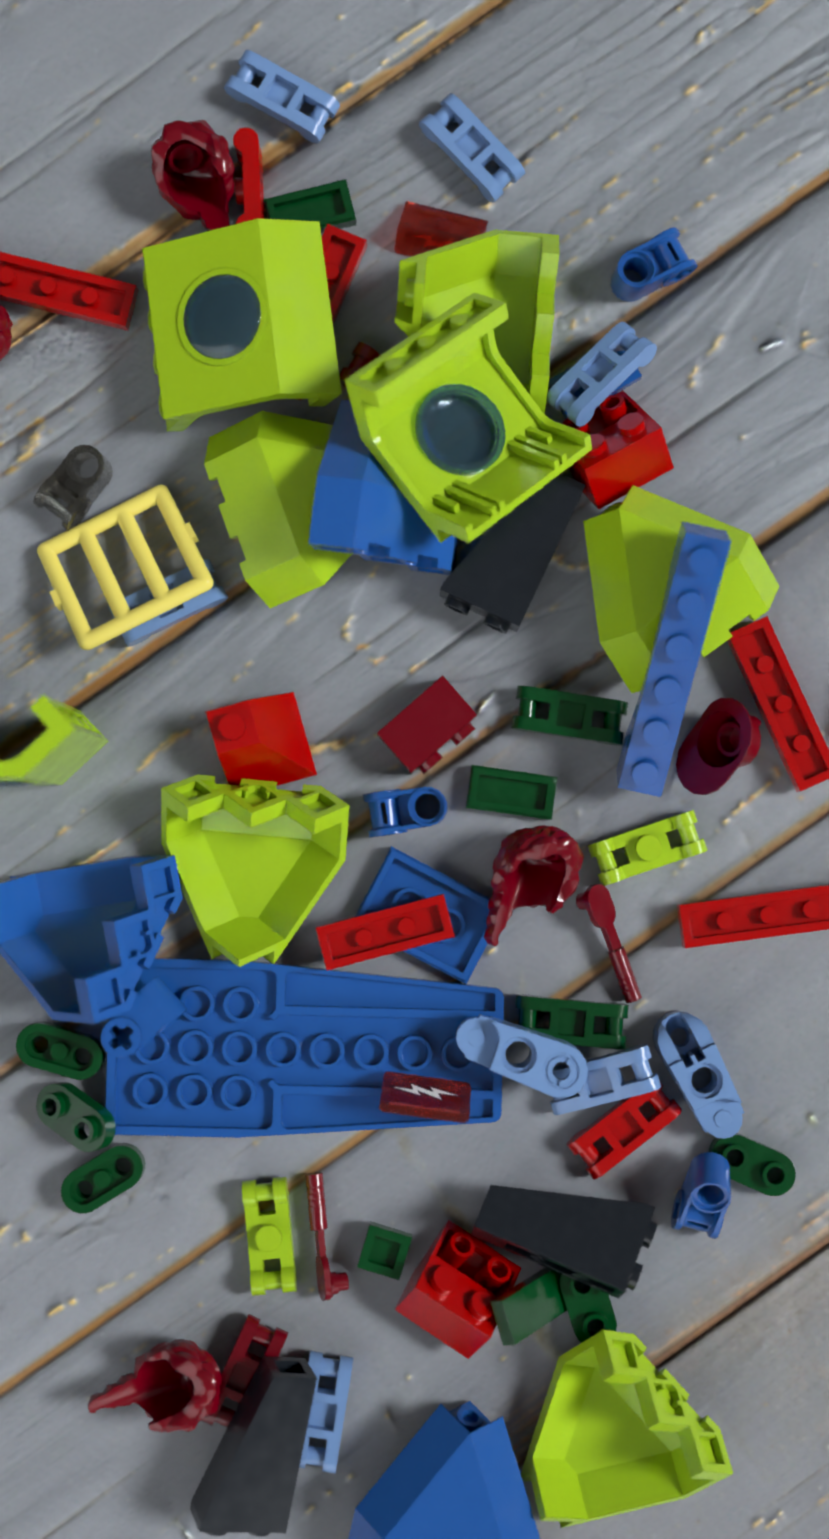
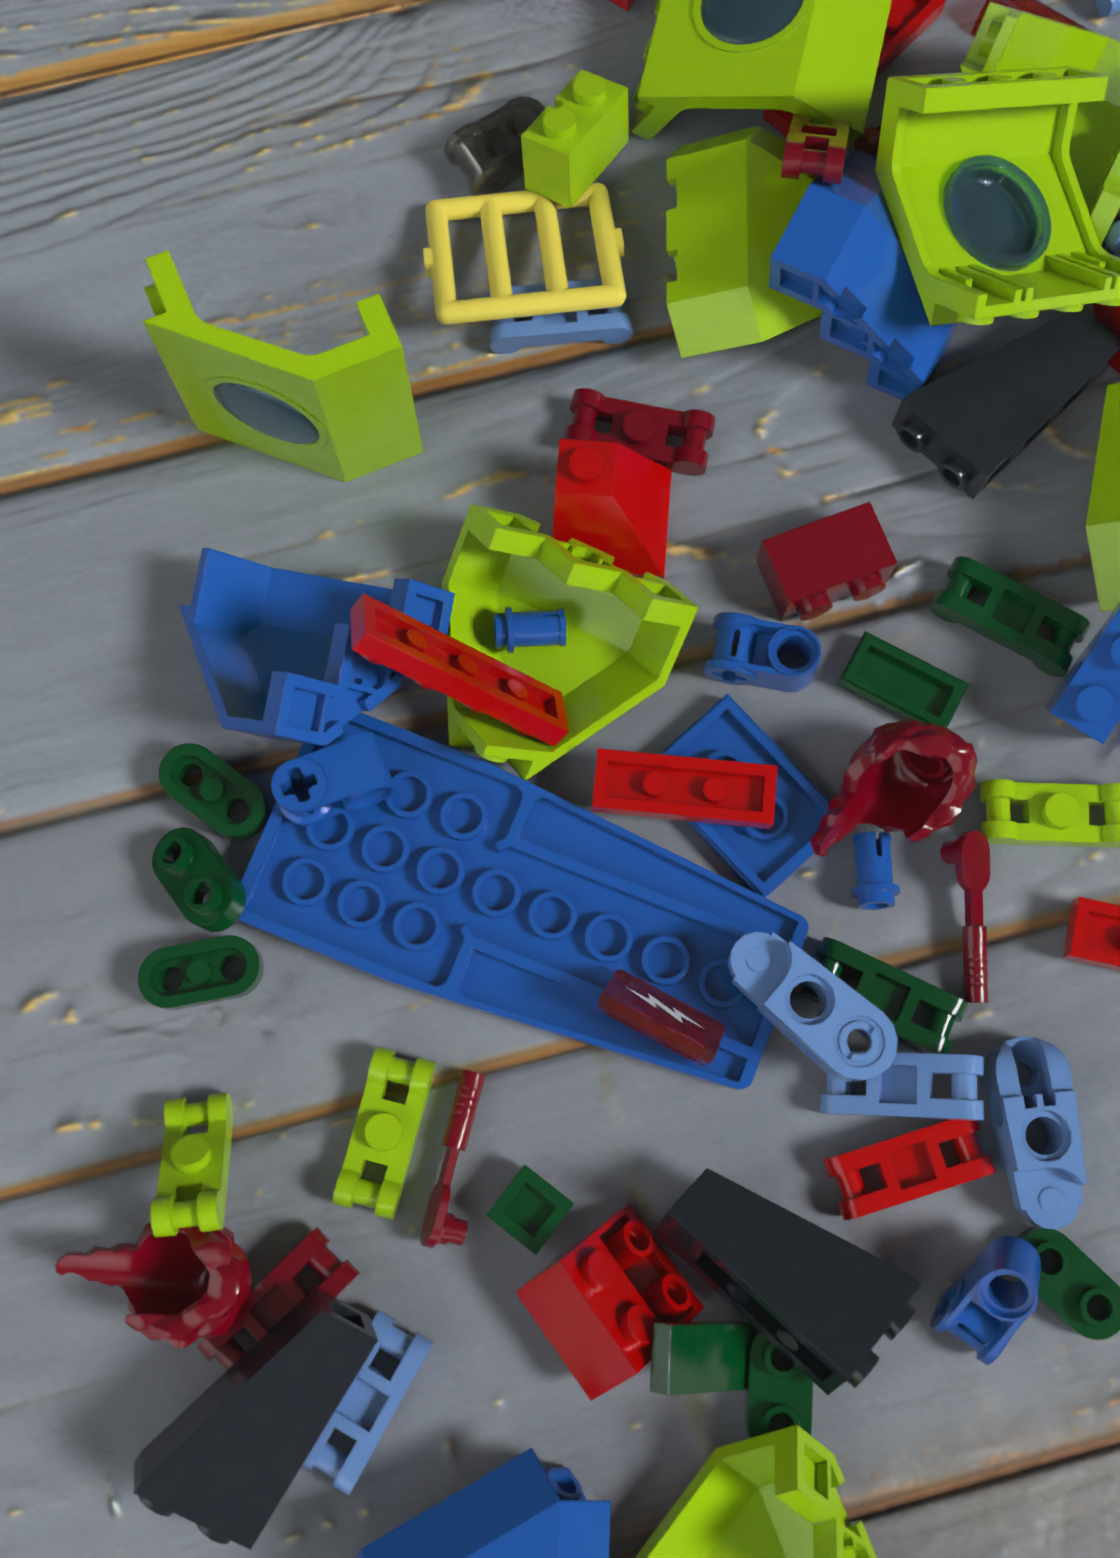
camera: 25 degrees right, 10 degrees down
none -> lime plate [150,1092,233,1238]
none -> red plate [350,593,569,747]
none -> blue pin [493,607,566,653]
none -> lime piece [521,69,629,208]
none -> dark red plate [563,388,716,476]
none -> dark red plate [781,115,850,185]
none -> blue pin [851,831,900,910]

